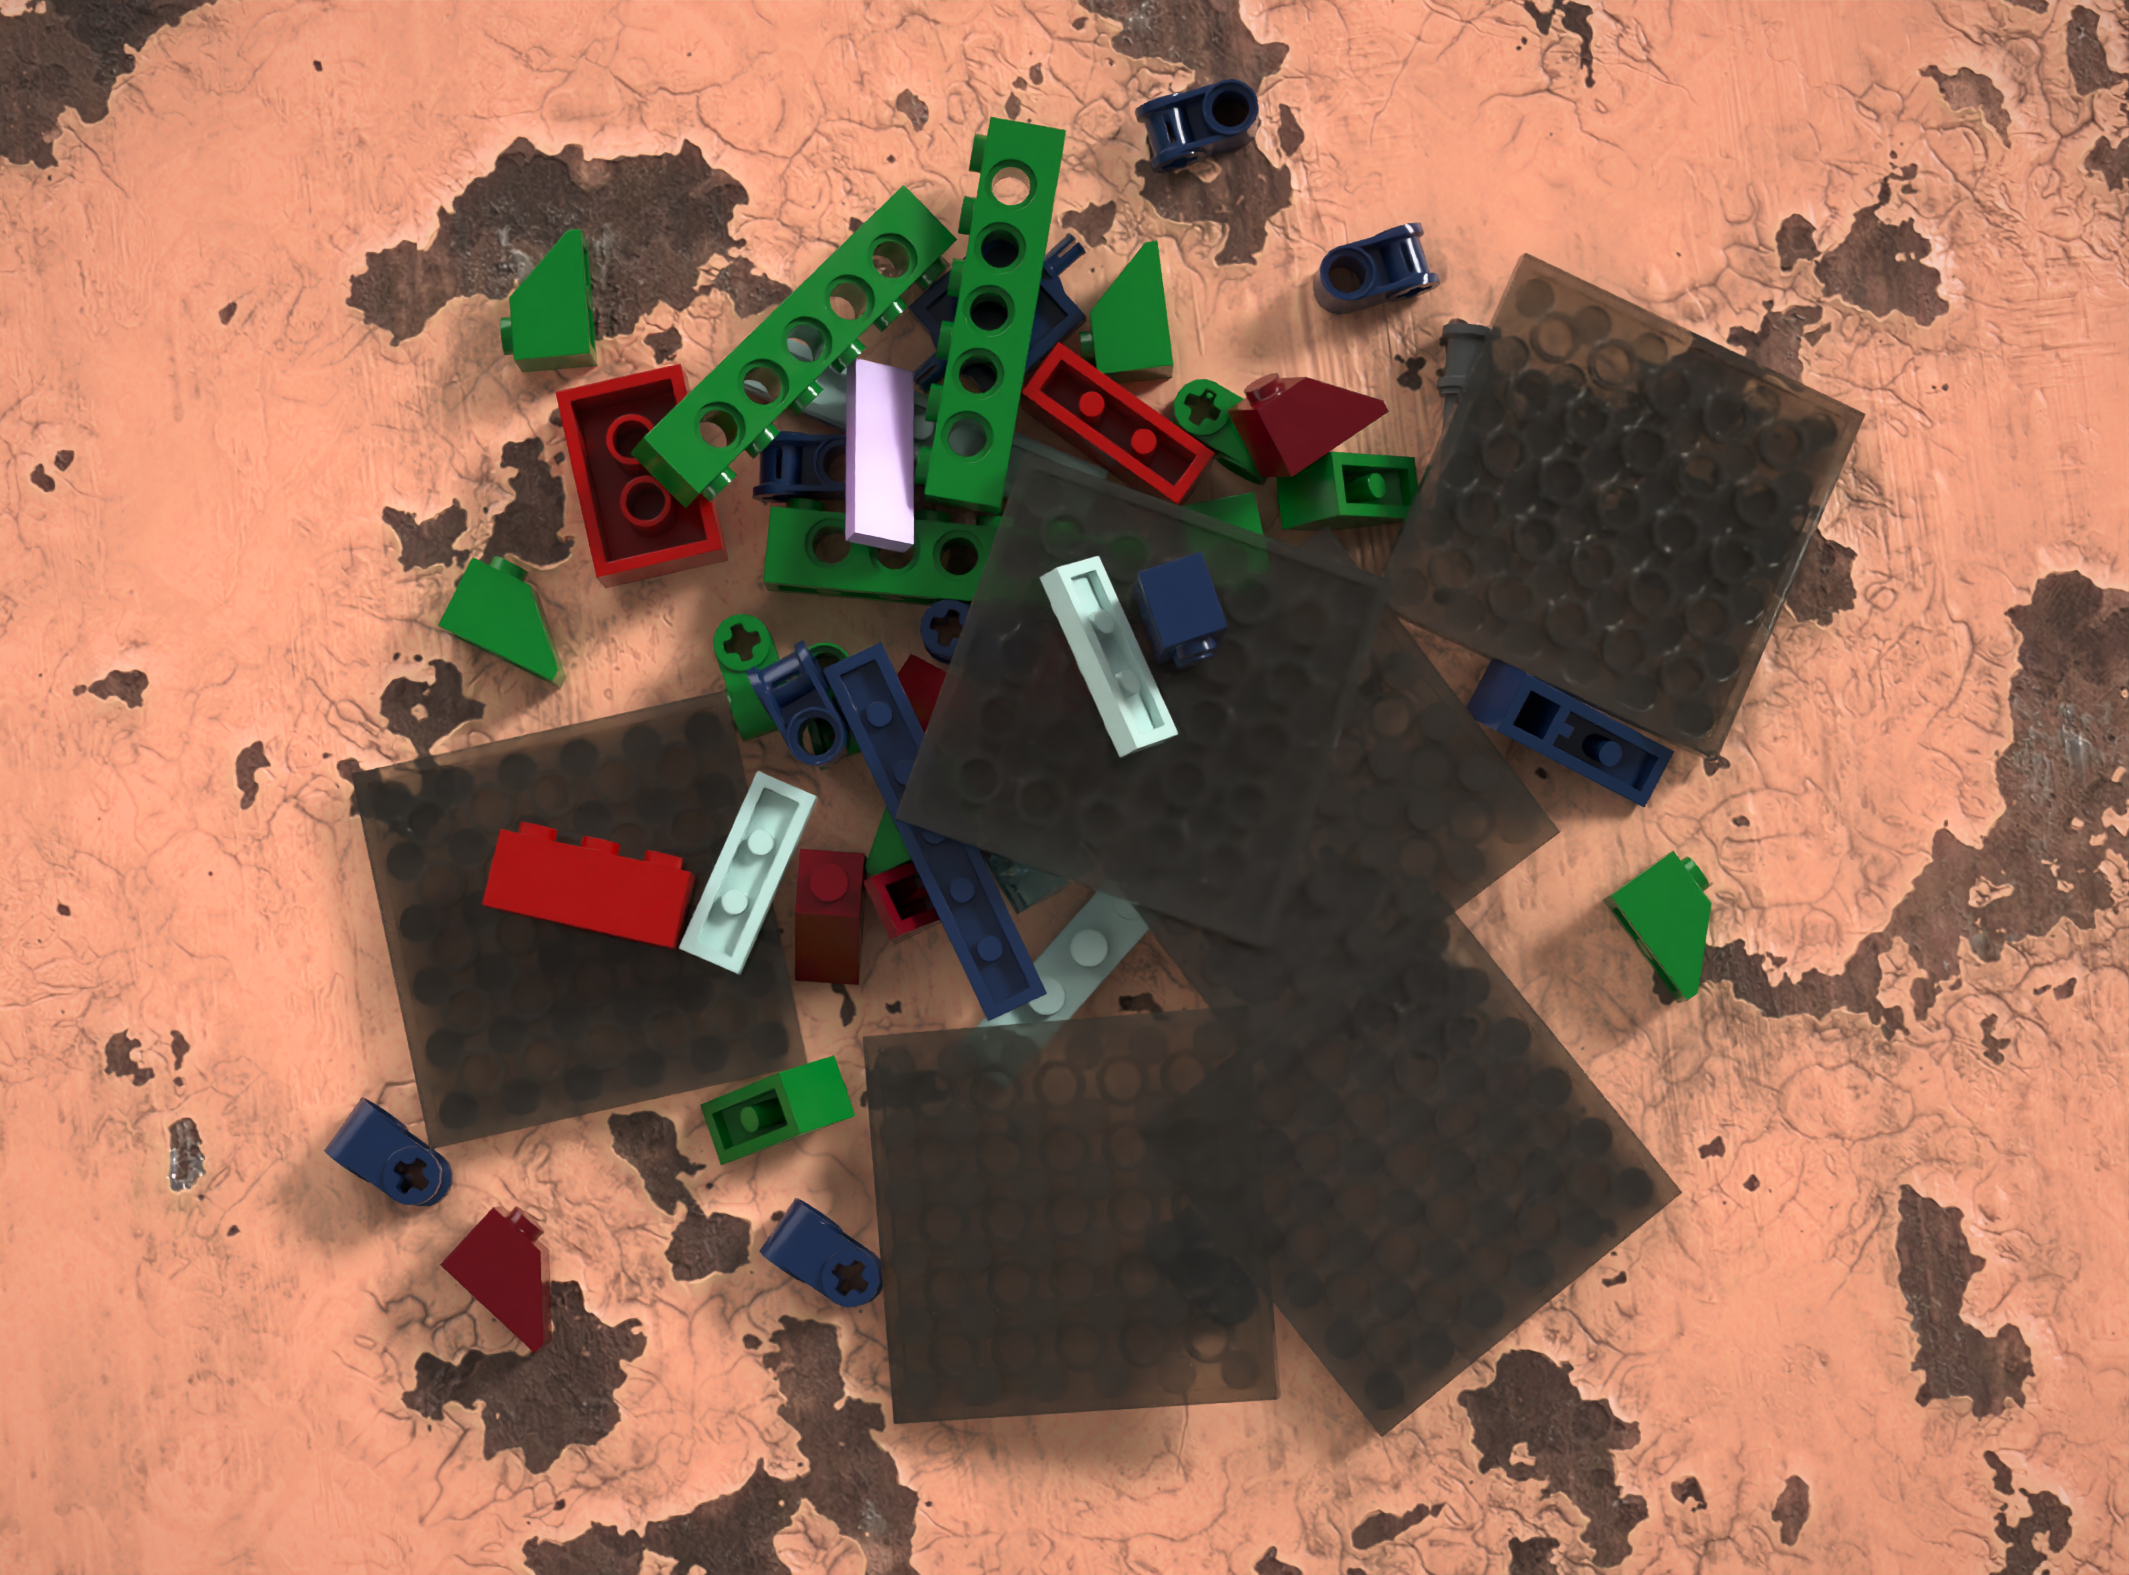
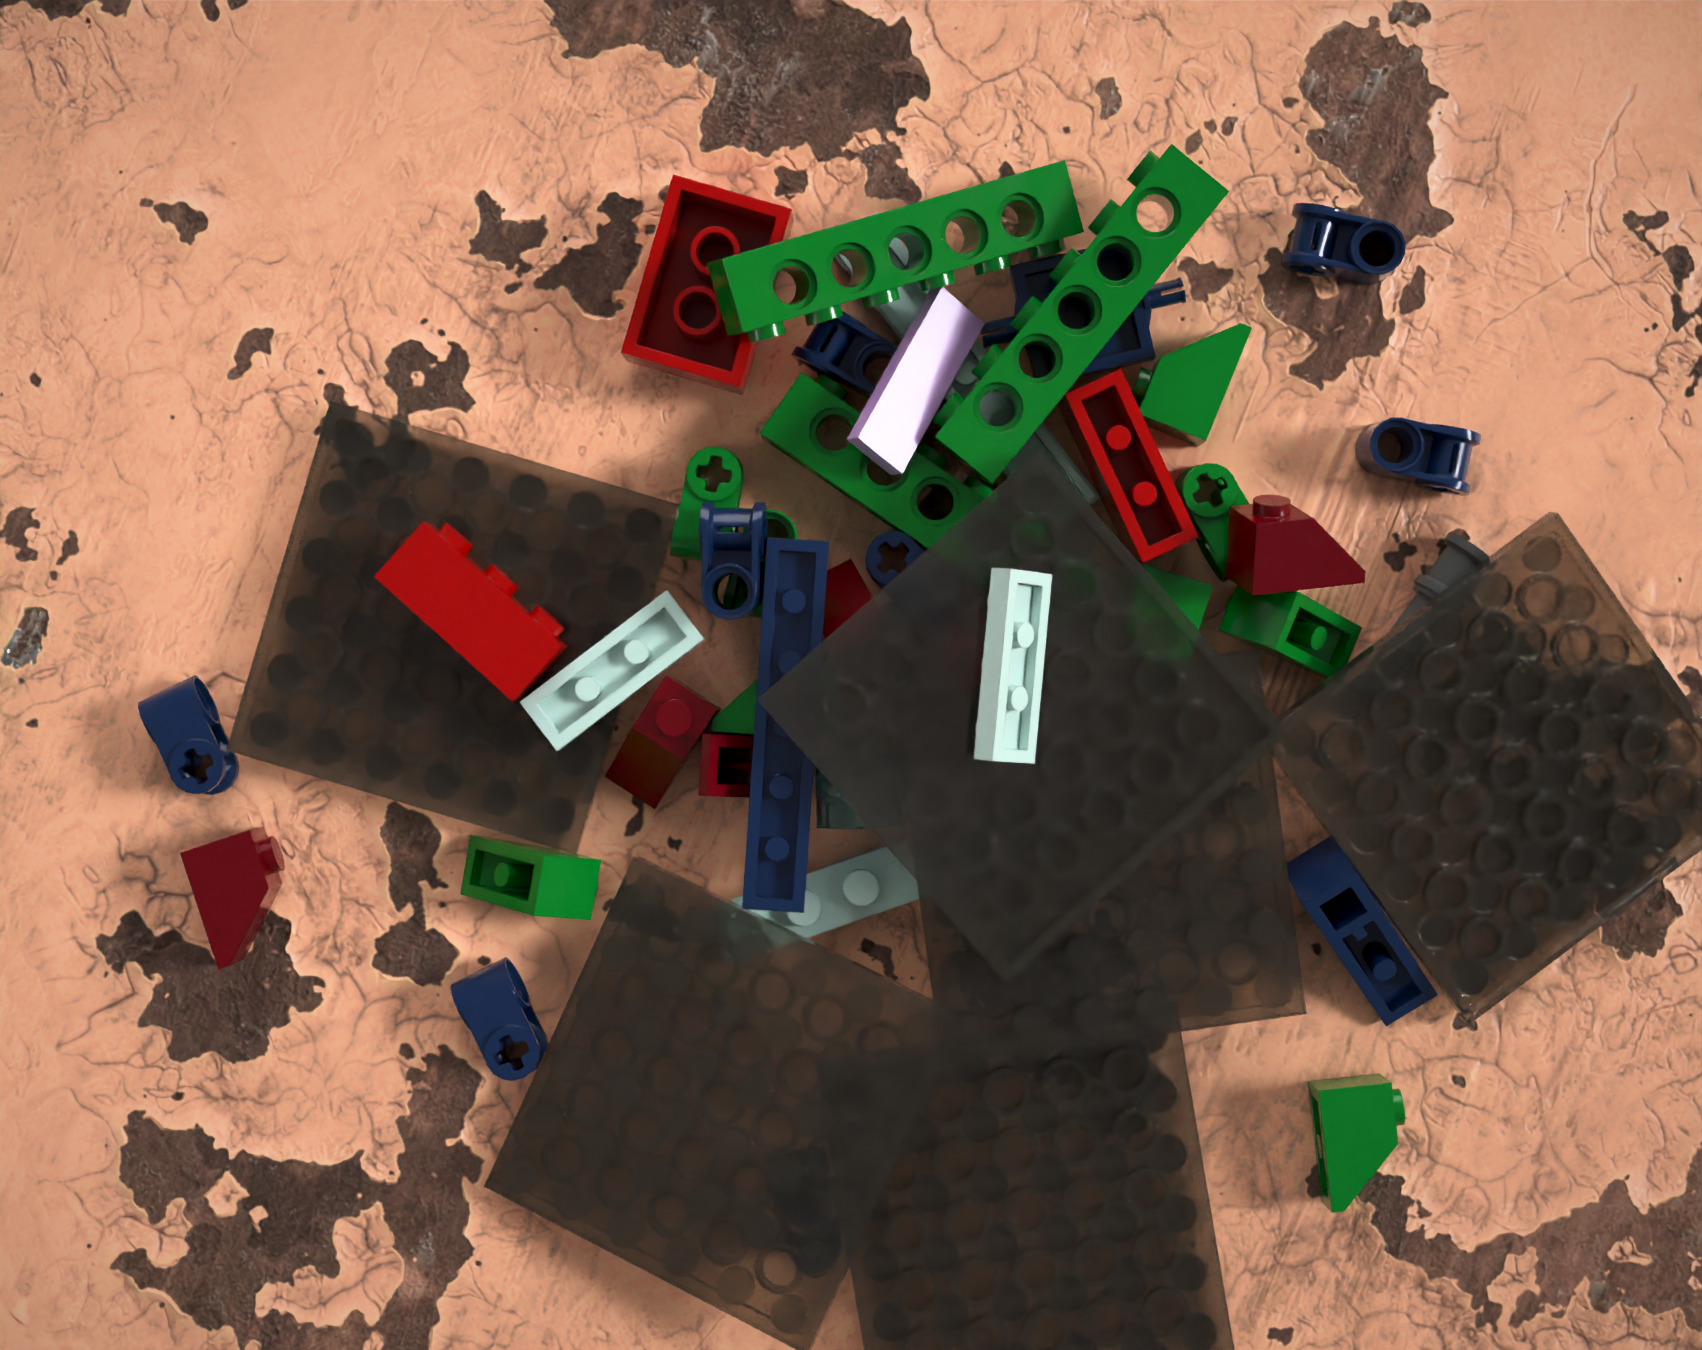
camera: 30 degrees right, 5 degrees up
green slope [438,555,566,688] -> none
green slope [500,229,598,372] -> none
dark blue brick [1133,551,1228,669] -> none

